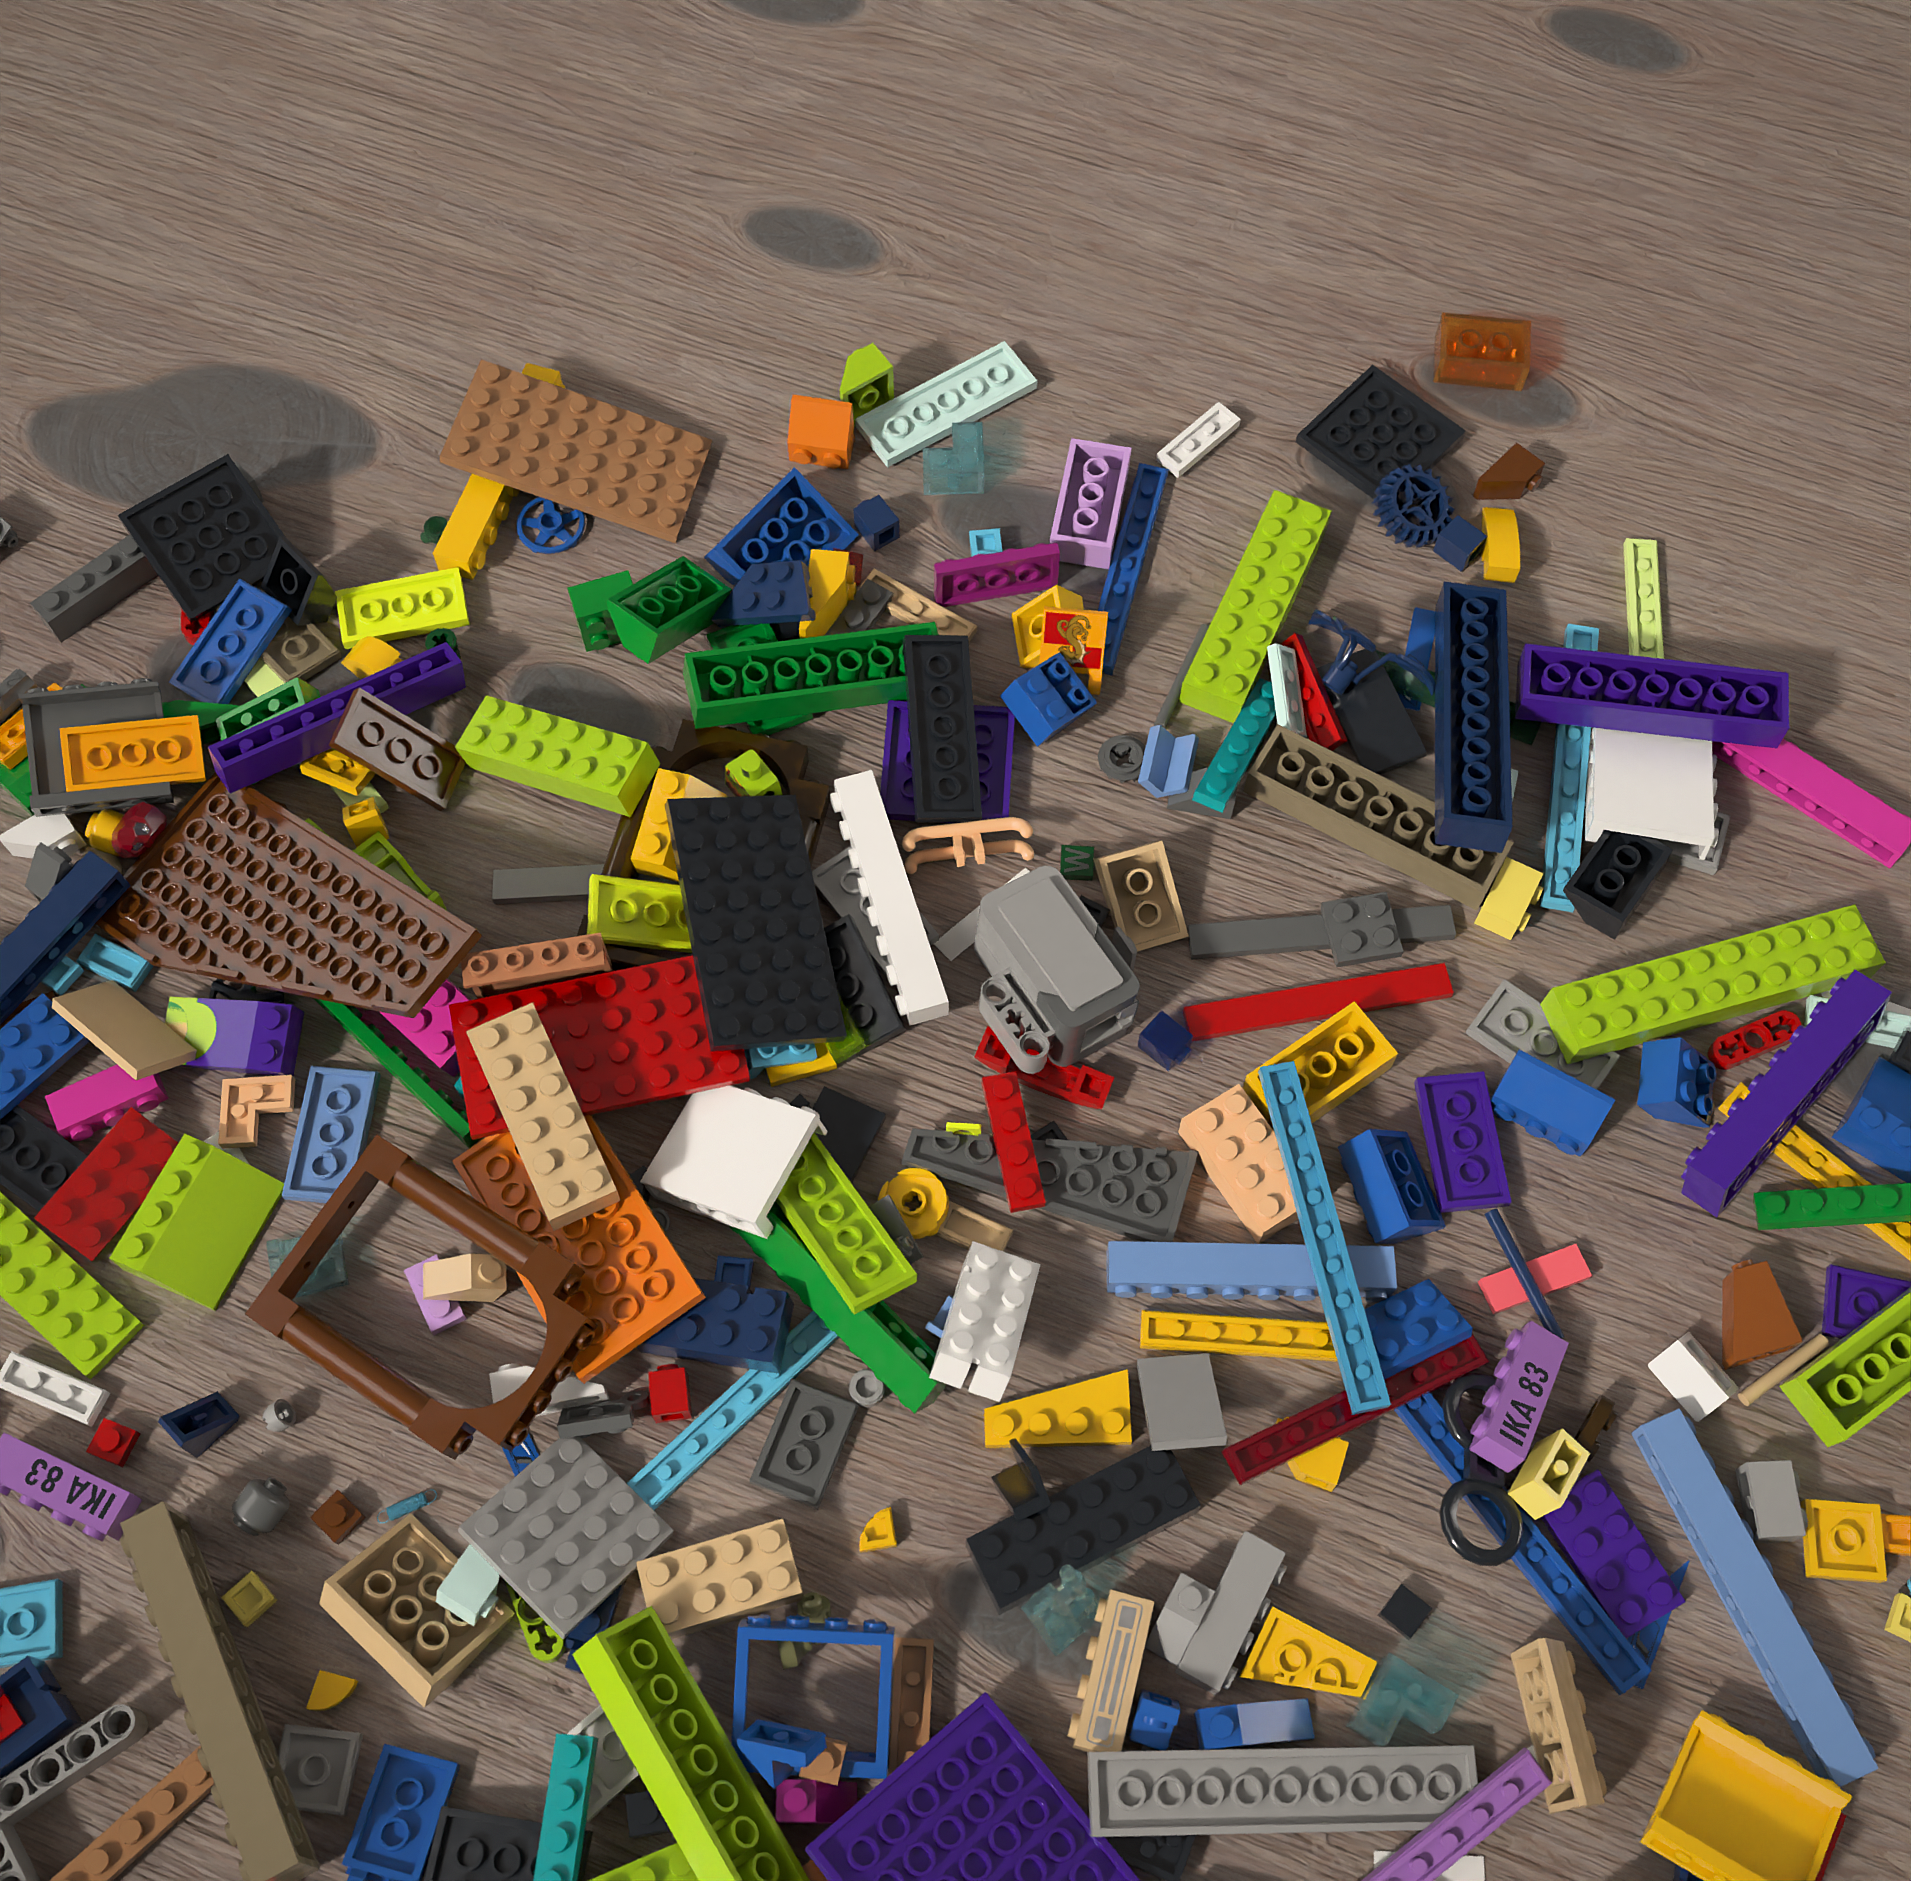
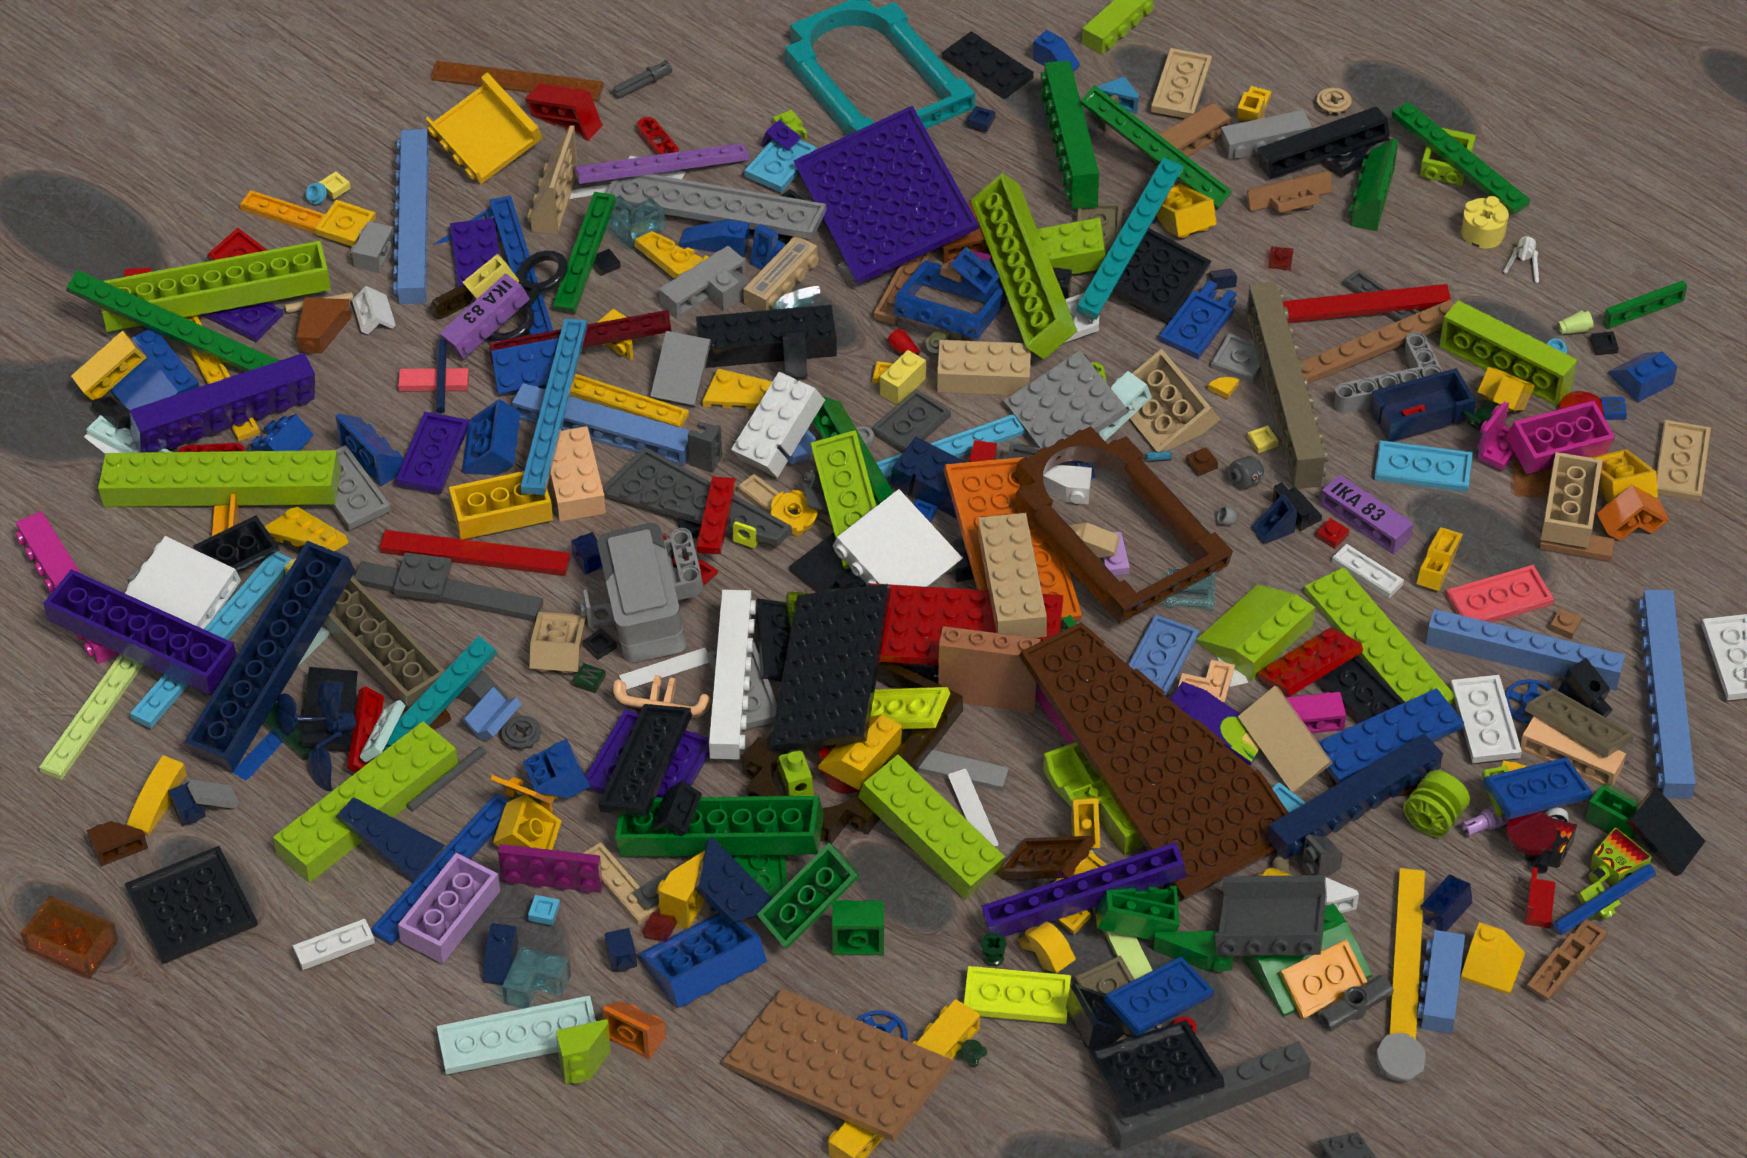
camera: 160 degrees left, 15 degrees down
light orange plate [59,715,206,792] -> none
dark red rock [112,802,167,858] -> none
dark blue gear [1371,464,1455,548] -> none
none -> light grey tile [187,779,240,809]
none -> light orange panel [212,494,239,536]
none -> yellow wing [265,506,349,551]
none -> dark blue wing [336,797,445,883]
none -> dark blue slope [483,923,519,986]
none -> green plate [553,192,617,313]
none -> black panel [651,780,702,836]
none -> dark grey hinge [688,422,722,473]
none -> light yellow brick [880,350,926,405]
none -> red cone [887,328,920,356]
none -> white sticker [948,769,999,846]
none -> black panel [1272,482,1322,531]

